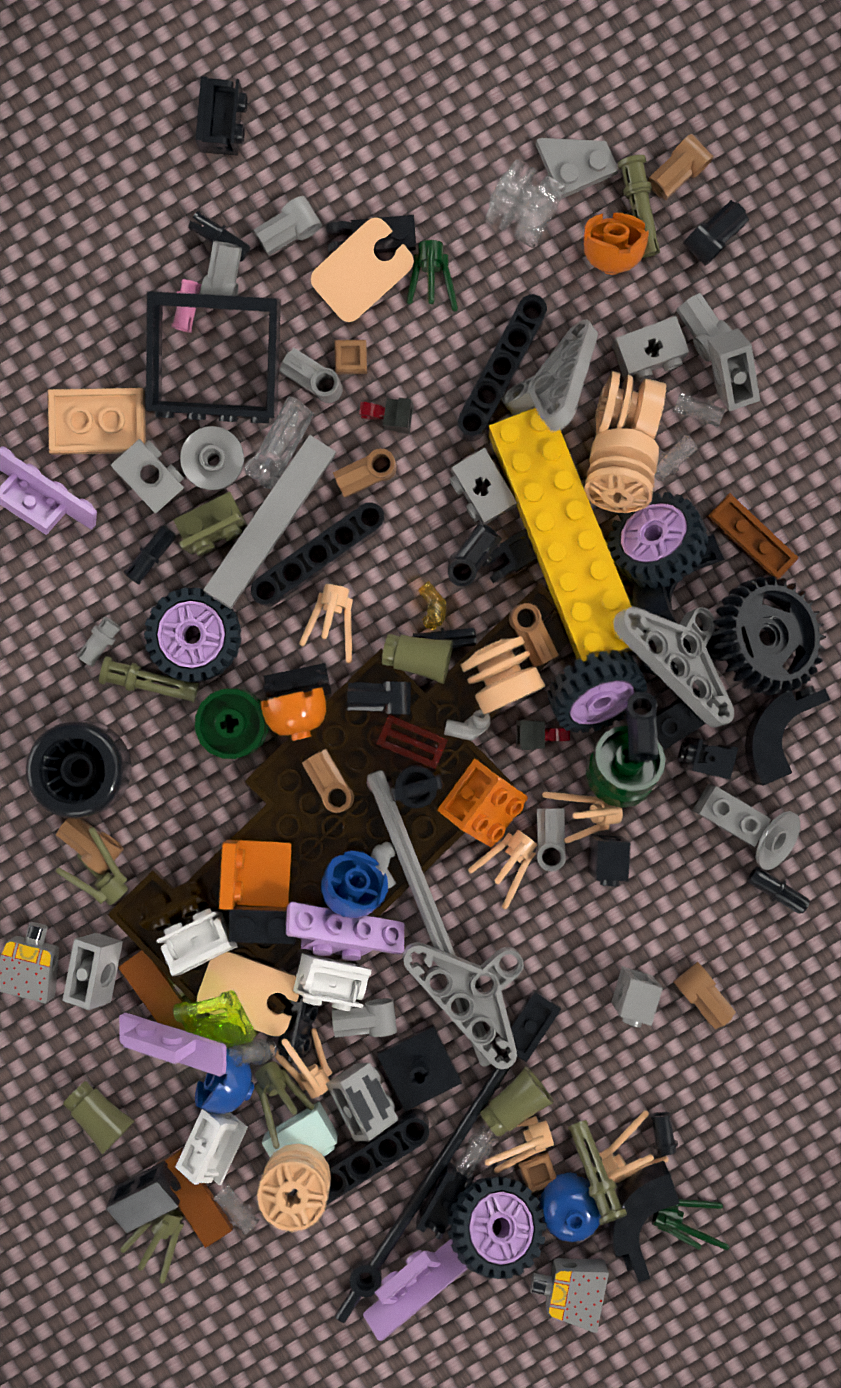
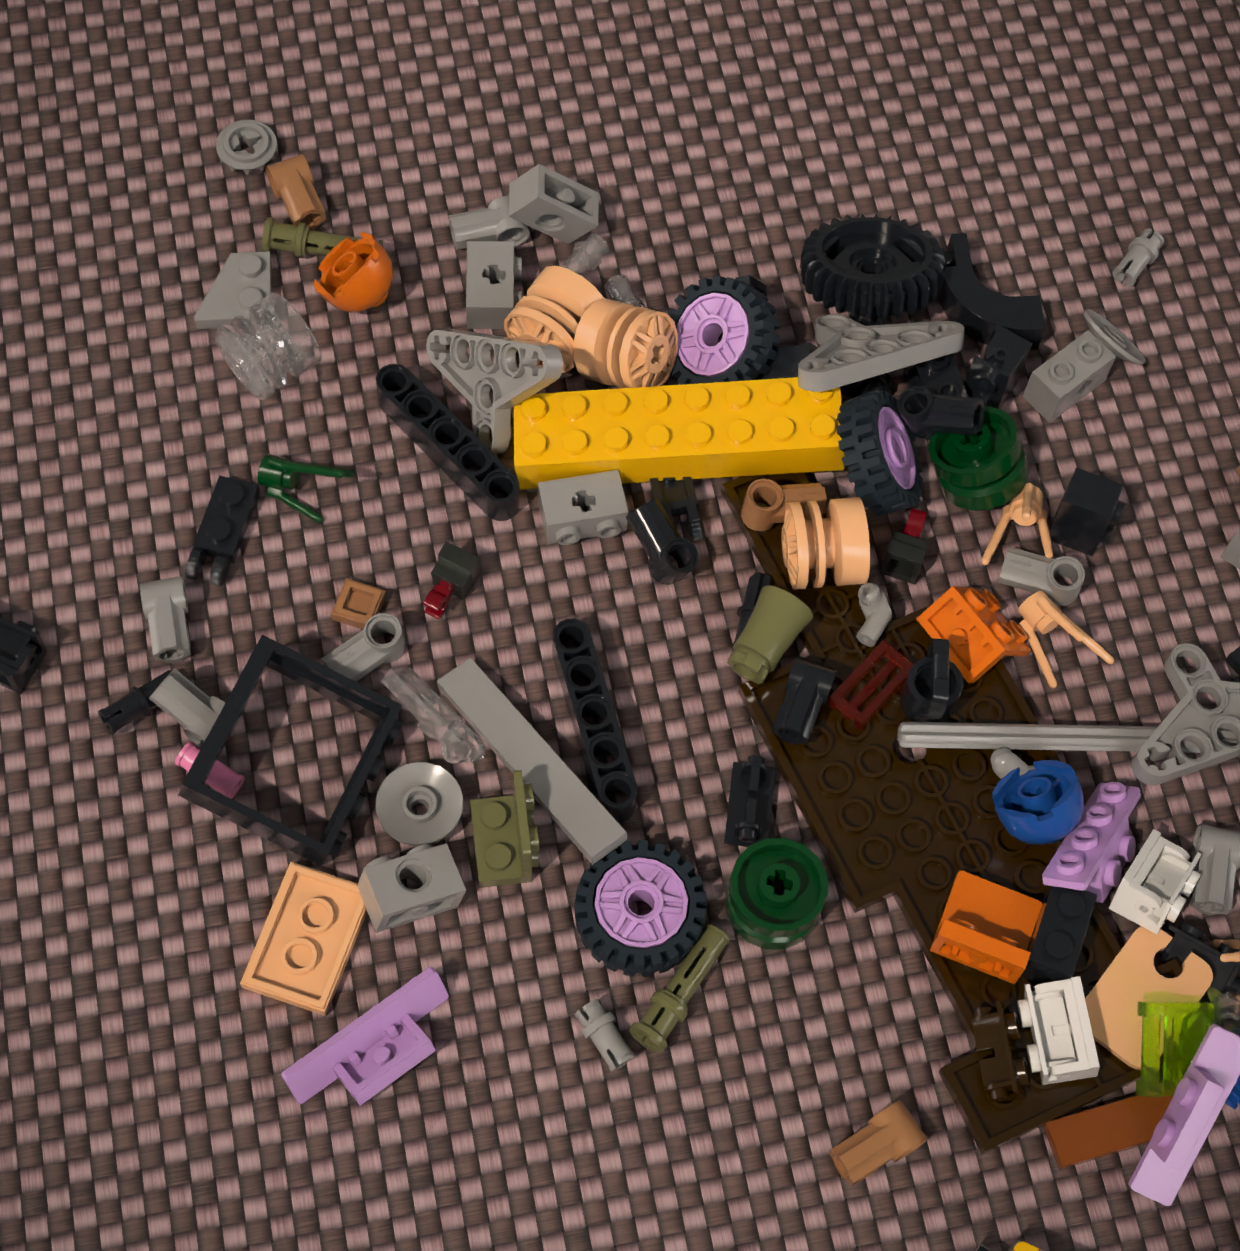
camera: 75 degrees left, 25 degrees down
black wheel [26,721,132,819] -> none
olive plant [56,827,128,906] -> none
light grey brick [62,933,123,1010] -> none
black axle [123,526,176,585] -> none
orange cylinder [260,688,326,741] -> none
light nougat plant [299,584,353,663] -> none
medium nougat piece [302,749,354,813] -> none
light nougat piece [311,218,414,322] -> none
medium nougat piece [333,448,397,498] -> none
clear yellow arm [417,581,447,630] -> none
black piece [683,200,749,266] -> none
dark orange tile [706,493,799,580] -> none
black axle [746,866,810,914] -> none
none -> light grey gear [216,120,278,175]

